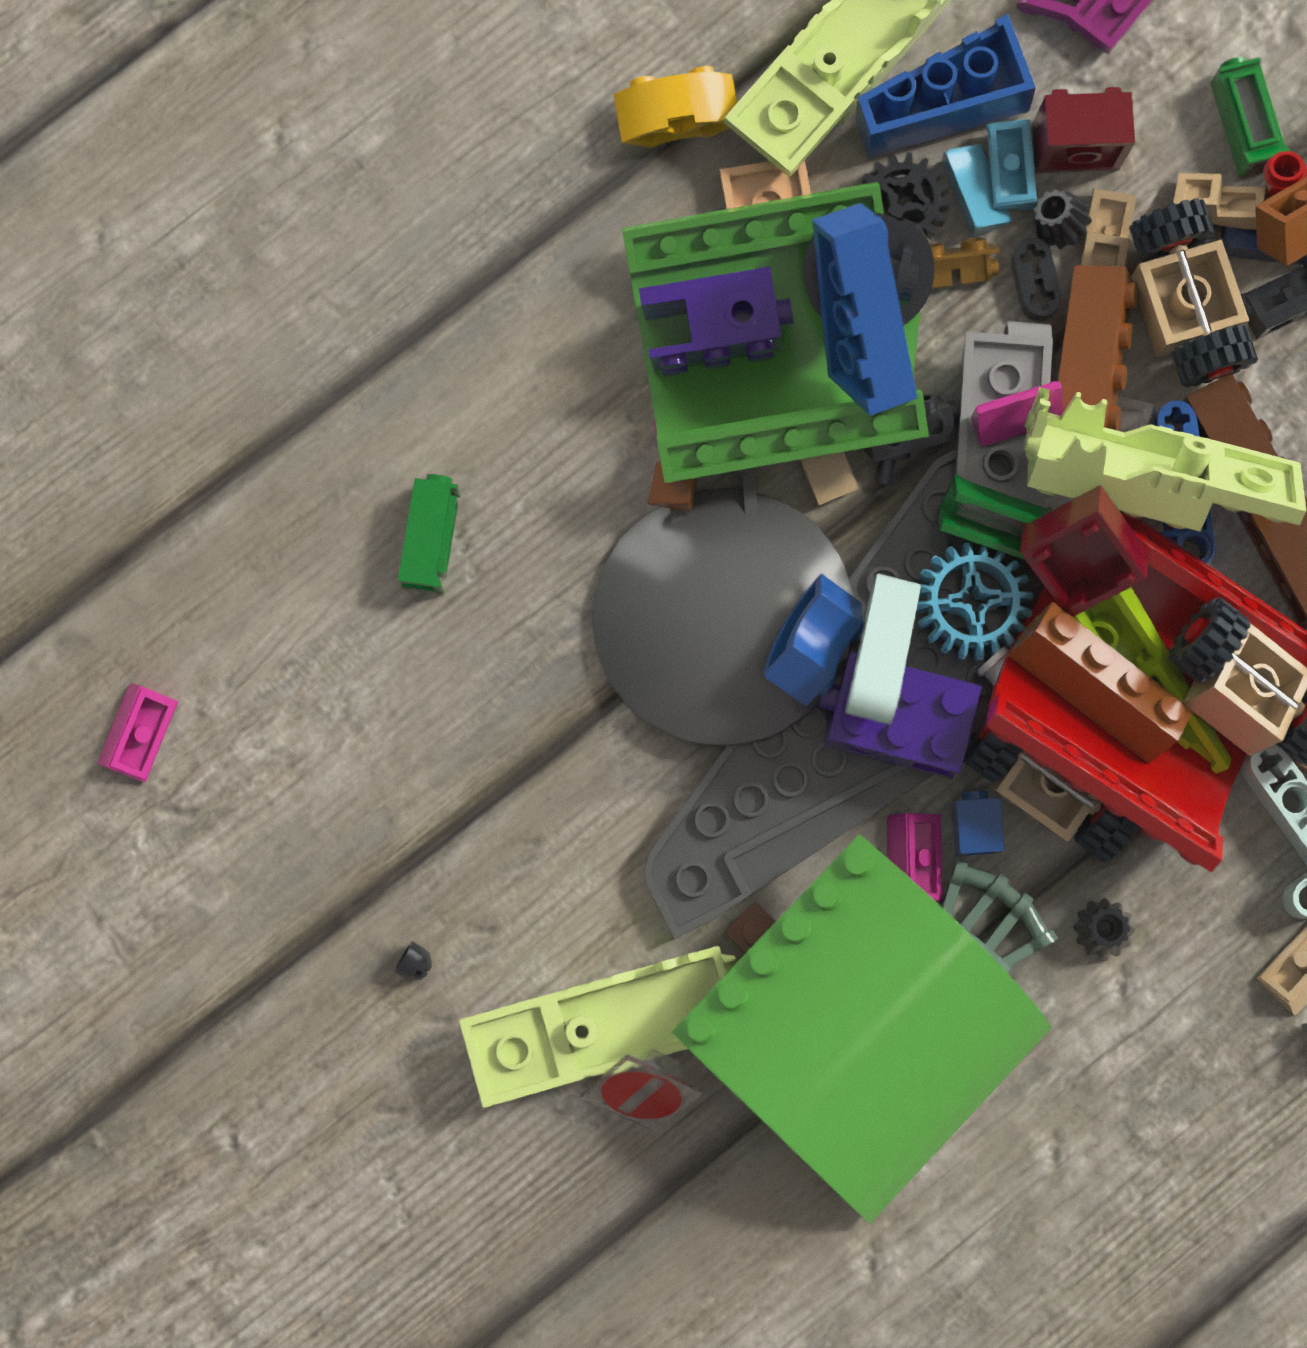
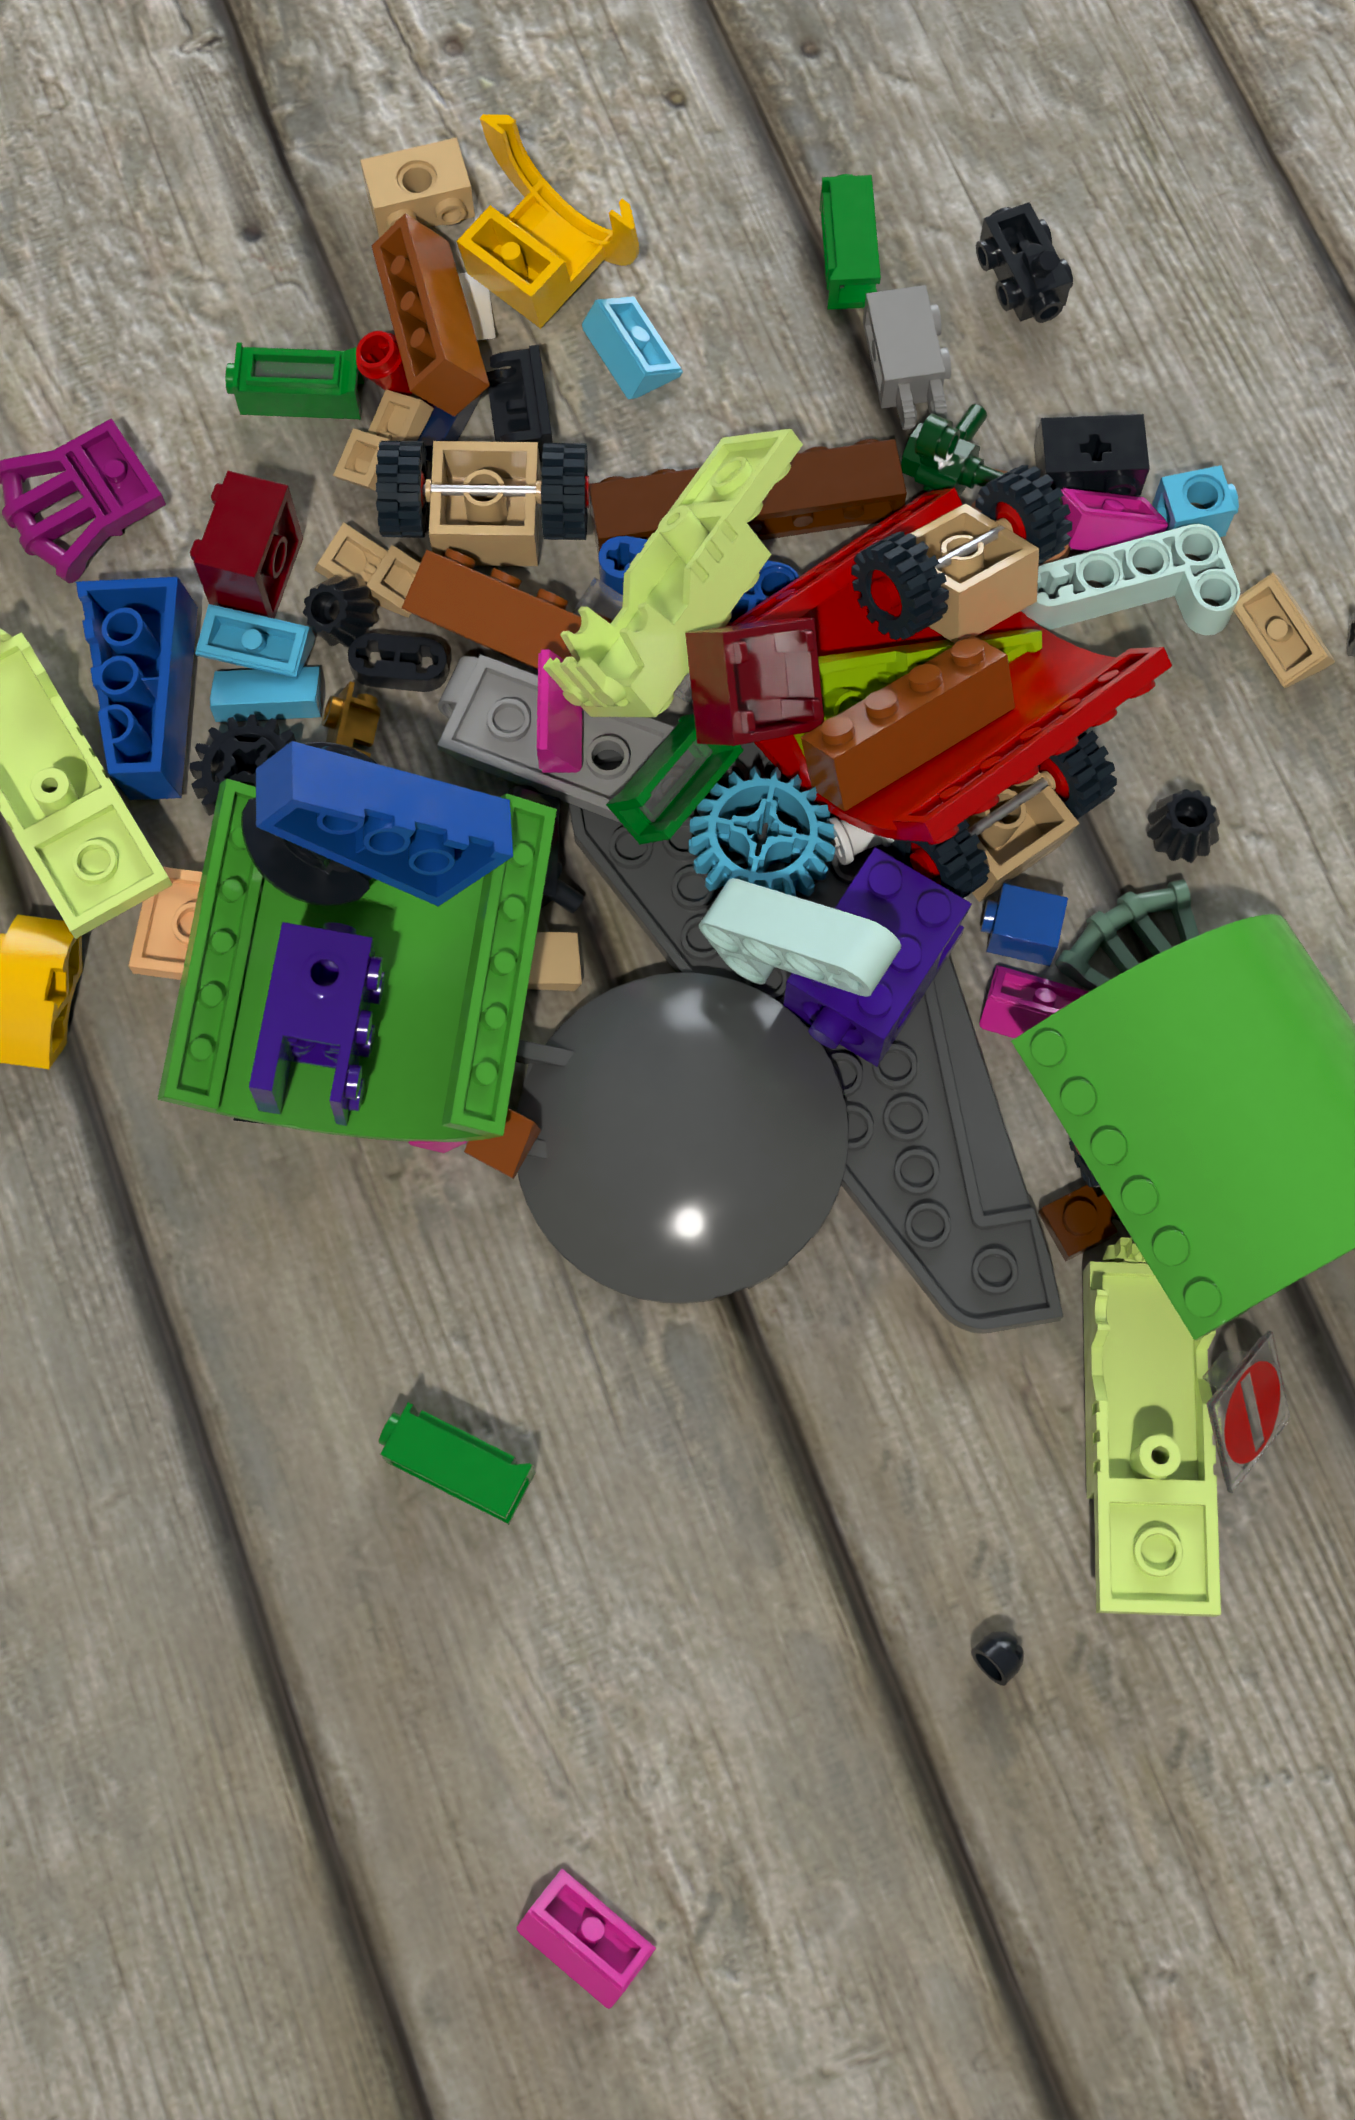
camera: 70 degrees left, 10 degrees down
blue brick [764,573,864,706] -> none

